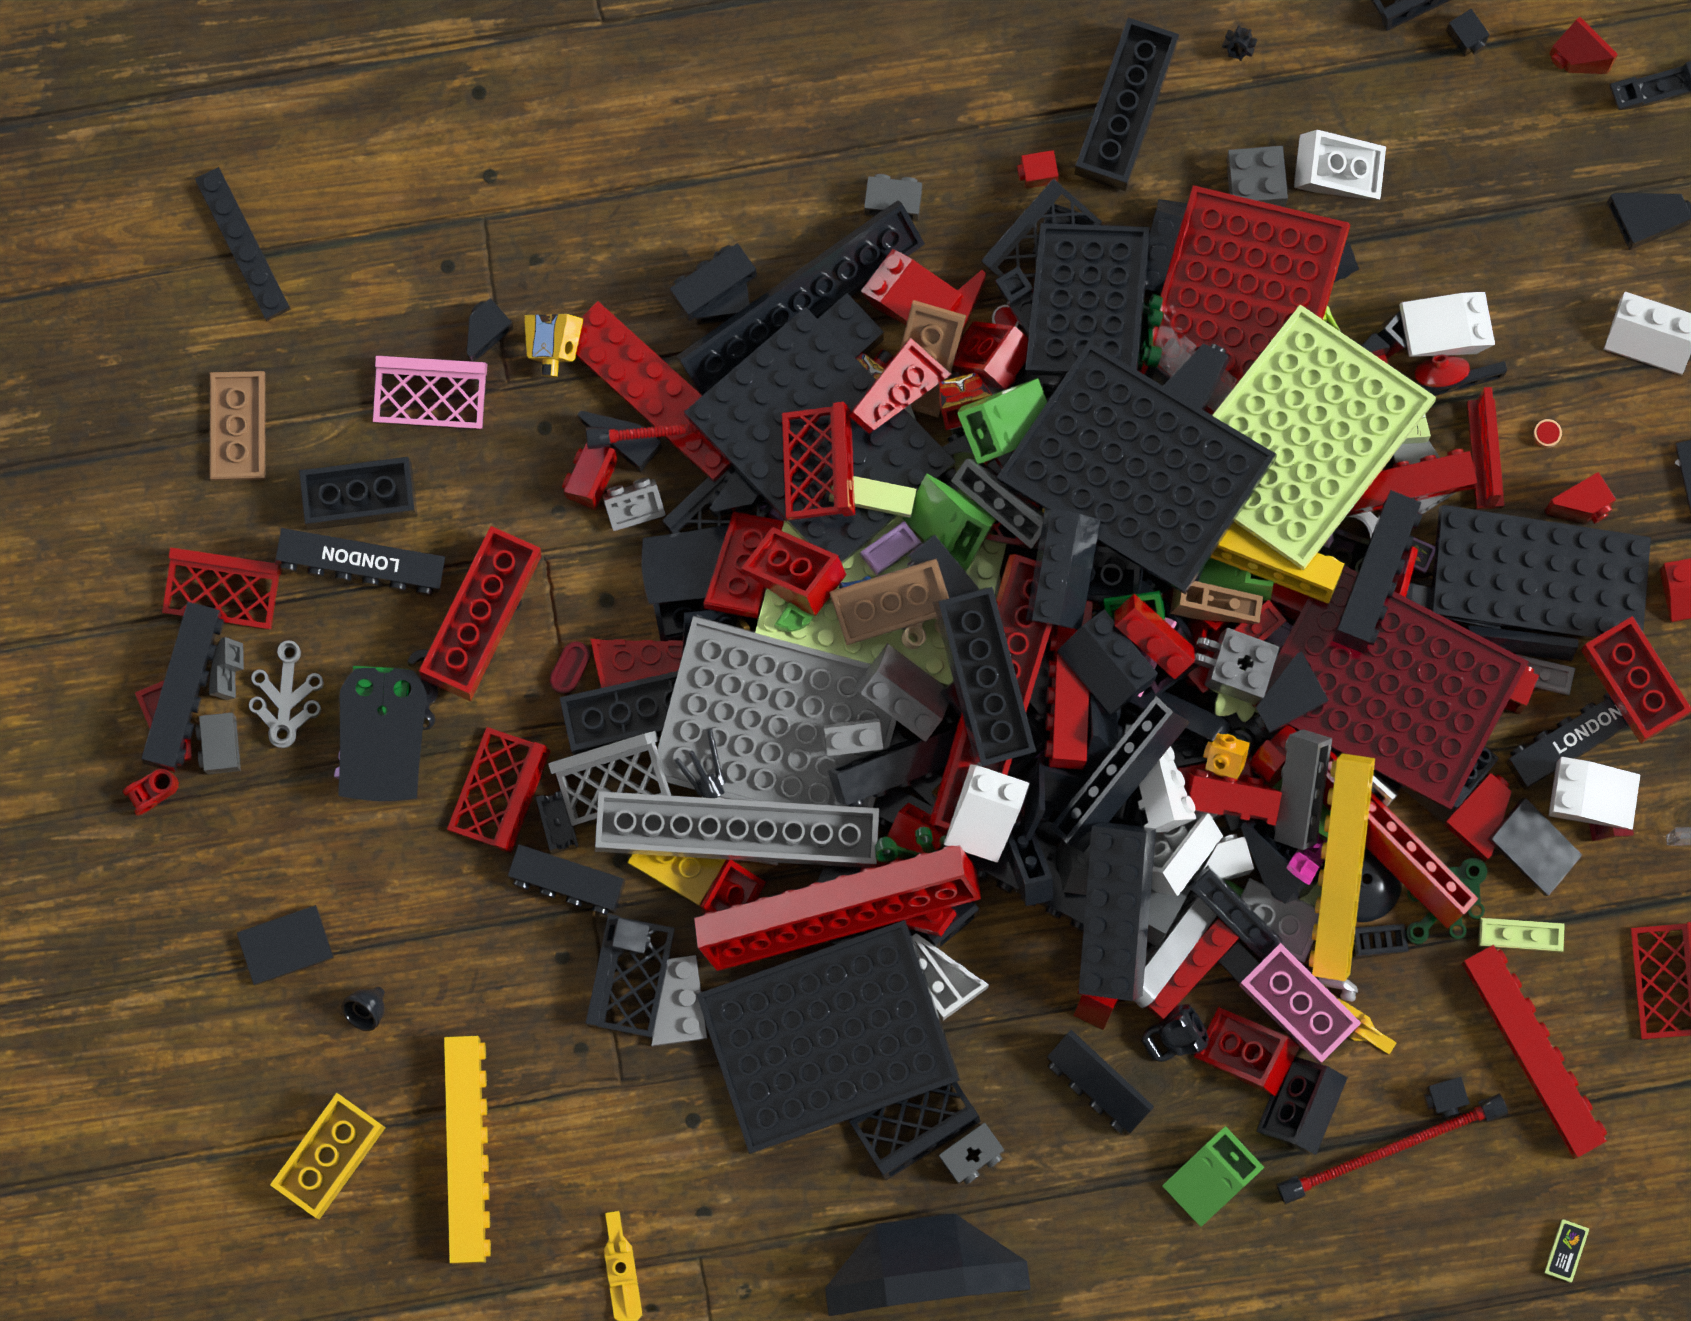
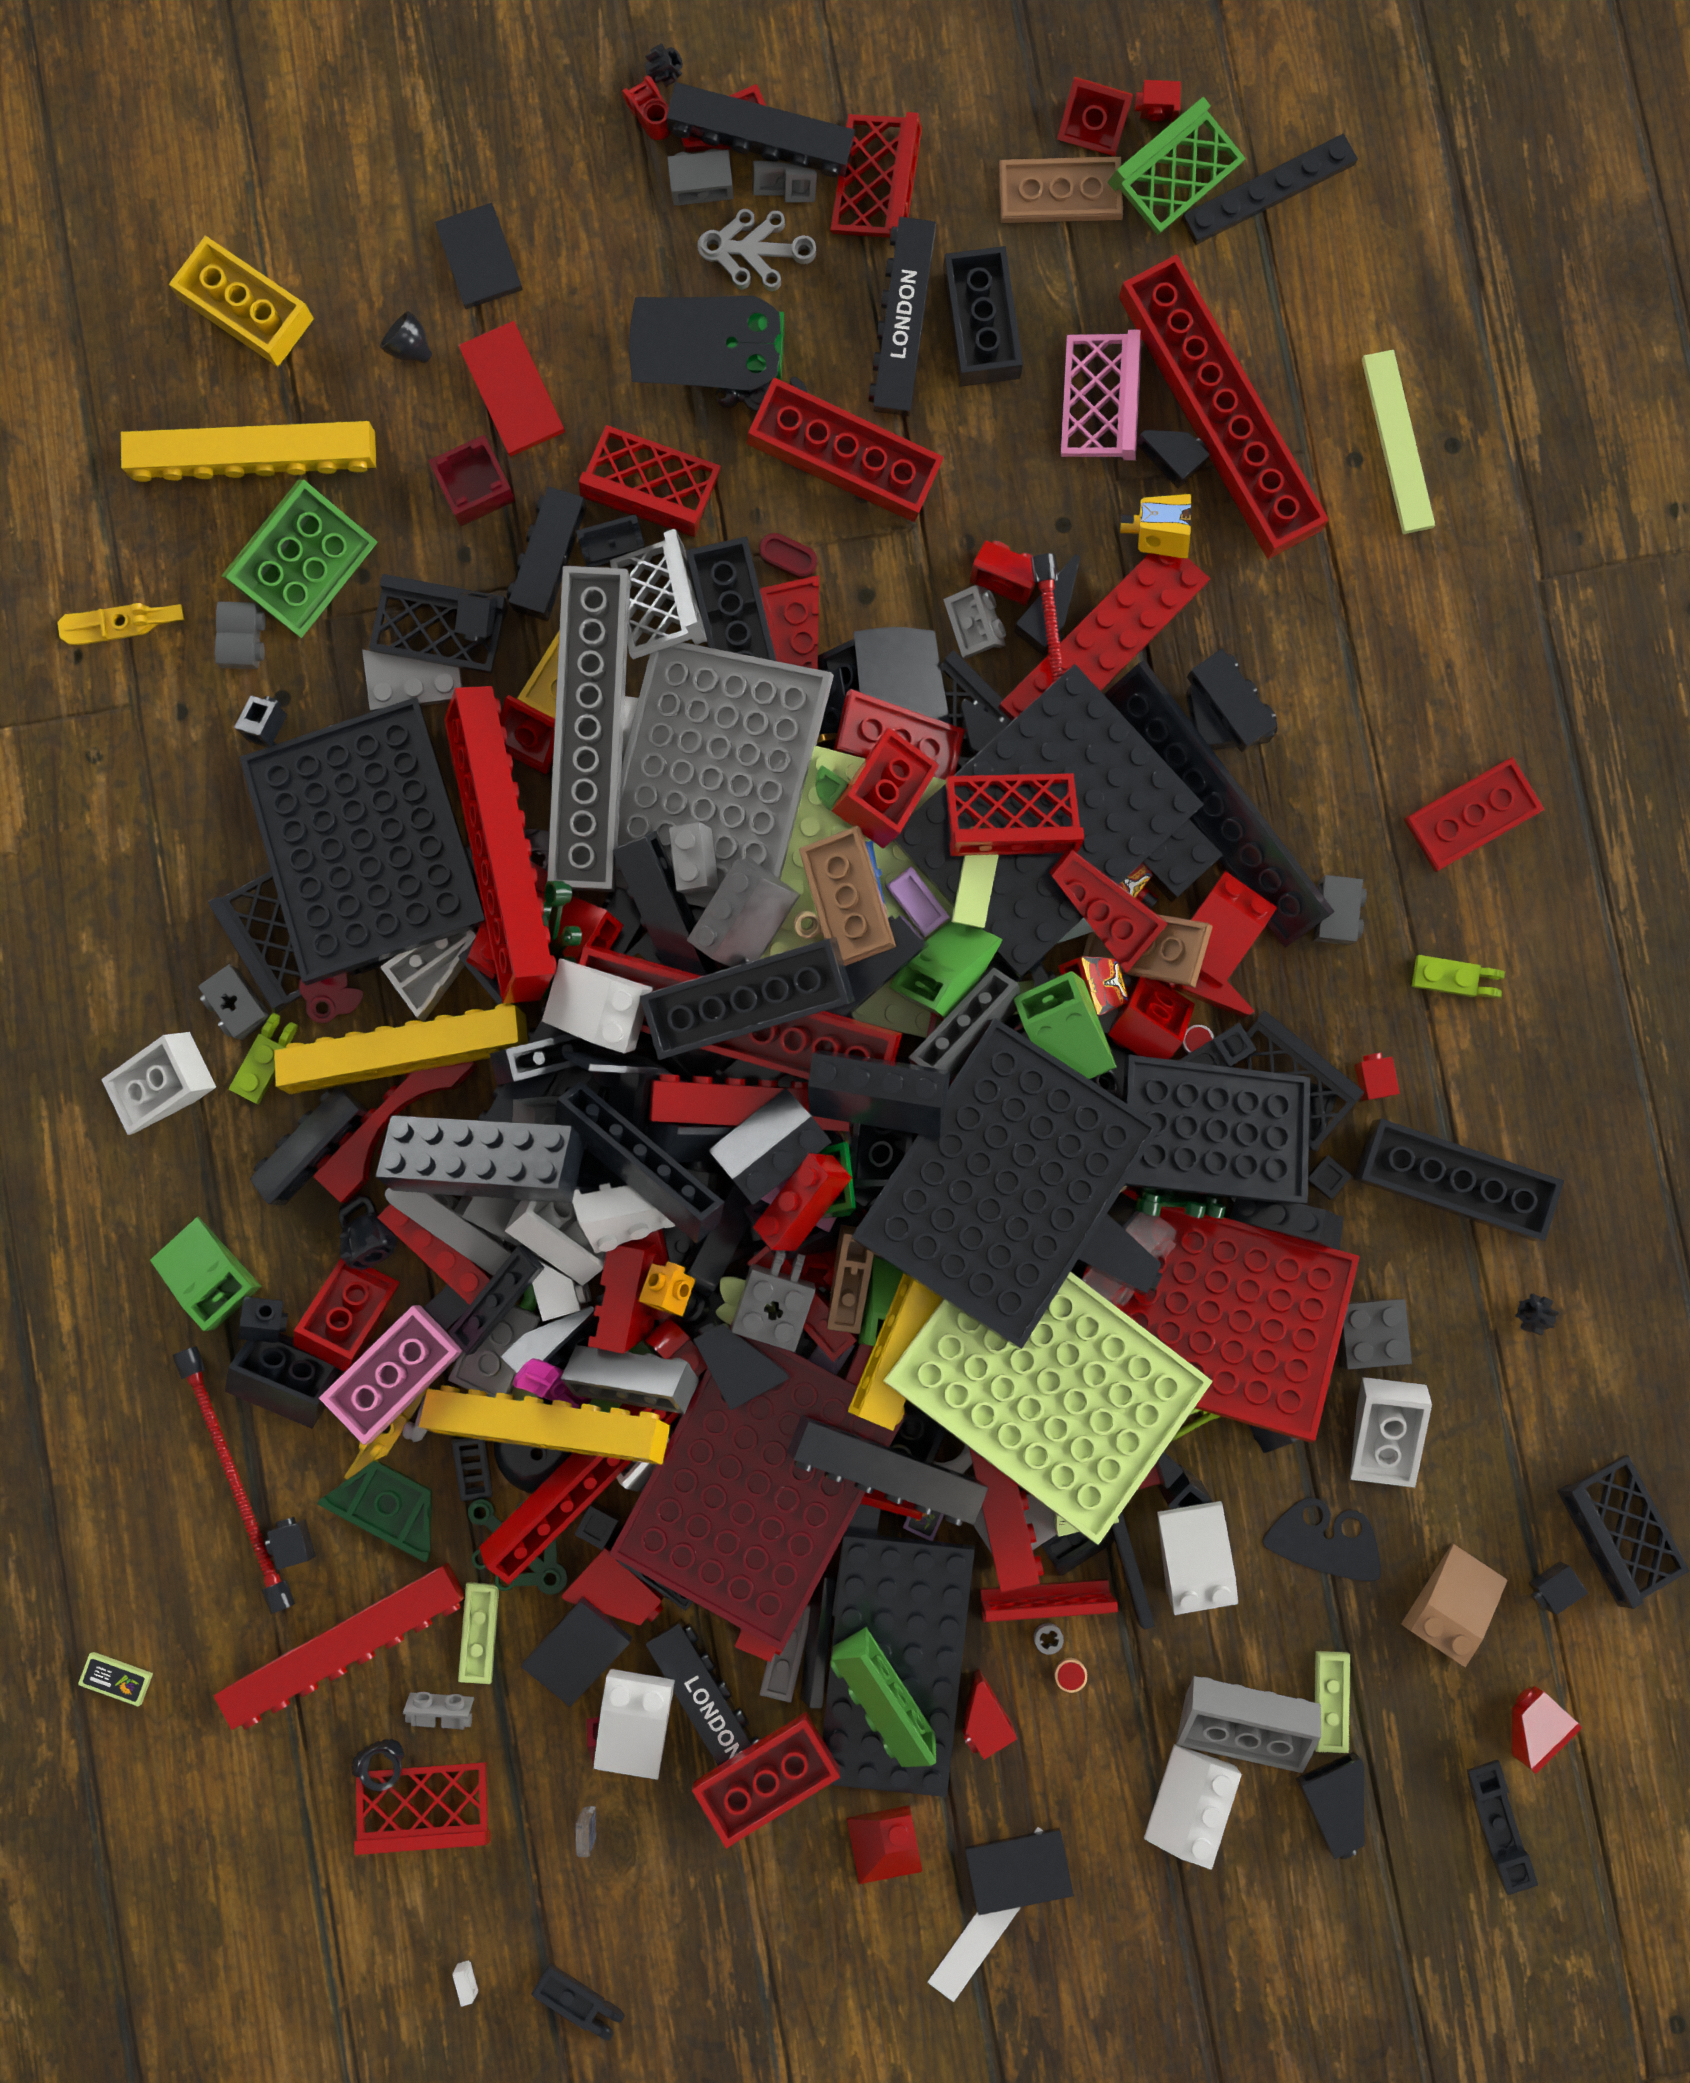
camera: 85 degrees right, 5 degrees up
black plant [675,728,726,798] -> none
black panel [825,1213,1031,1316] -> none
red dish [1415,354,1470,387] -> none
none -> white slope [101,1032,216,1135]
none -> dark grey brick [215,602,266,669]
none -> bright green slope [221,480,378,638]
none -> lime hinge [229,1013,298,1104]
none -> black brick [234,696,287,747]
none -> black brick [238,1297,288,1343]
none -> yellow brick [274,1004,528,1094]
none -> dark red plate [299,972,363,1023]
none -> red arch [313,1061,478,1203]
none -> dark green wing [317,1459,432,1563]
none -> black piece [351,1739,404,1791]
none -> light grey hinge [403,1692,474,1730]
none -> dark red container [428,434,516,527]
none -> red tile [458,321,565,457]
none -> black panel [574,1501,622,1550]
none -> black gear [645,43,683,87]
none -> bright green slope [830,1627,936,1767]
none -> light grey bush [1033,1623,1064,1655]
none -> black slope [1041,1531,1114,1576]
none -> red slope [1057,77,1133,157]
none -> bright green fence [1107,97,1246,235]
none -> red brick [1119,254,1329,560]
none -> red brick [1135,80,1181,124]
none -> light grey slope [1176,1676,1321,1773]
none -> black piece [1263,1497,1381,1581]
none -> black plate [1308,1155,1352,1200]
none -> yellowish green tile [1315,1651,1350,1753]
none -> yellowish green tile [1362,350,1435,534]
none -> medium nougat slope [1401,1543,1508,1668]
none -> red tile [1403,756,1545,873]
none -> lime hinge [1412,955,1505,998]

